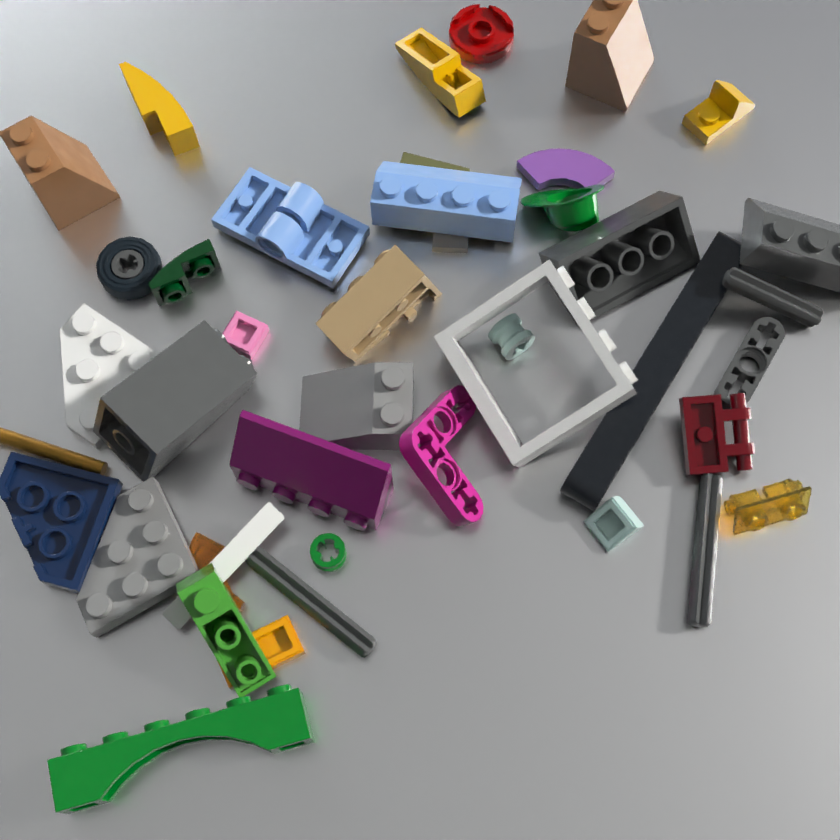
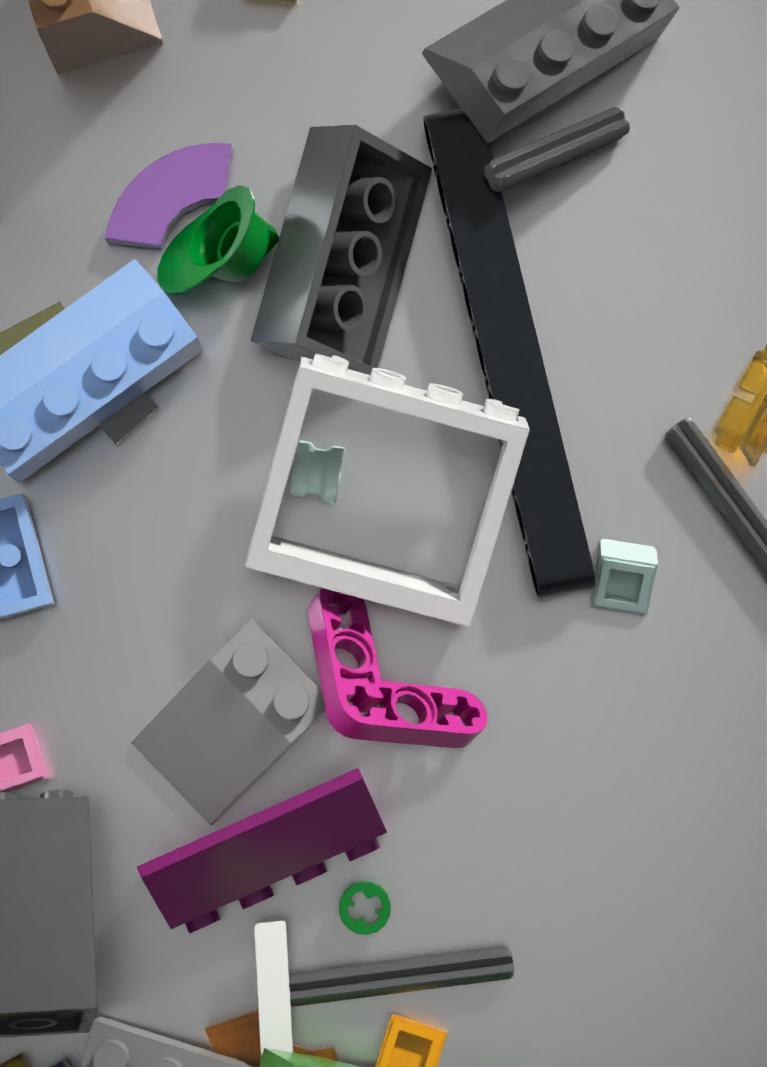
camera: 50 degrees left, 15 degrees up
tan wedge [315,244,442,362] -> none
dark red plate [679,393,755,475] -> none
dark grey beam [714,317,785,410] -> none

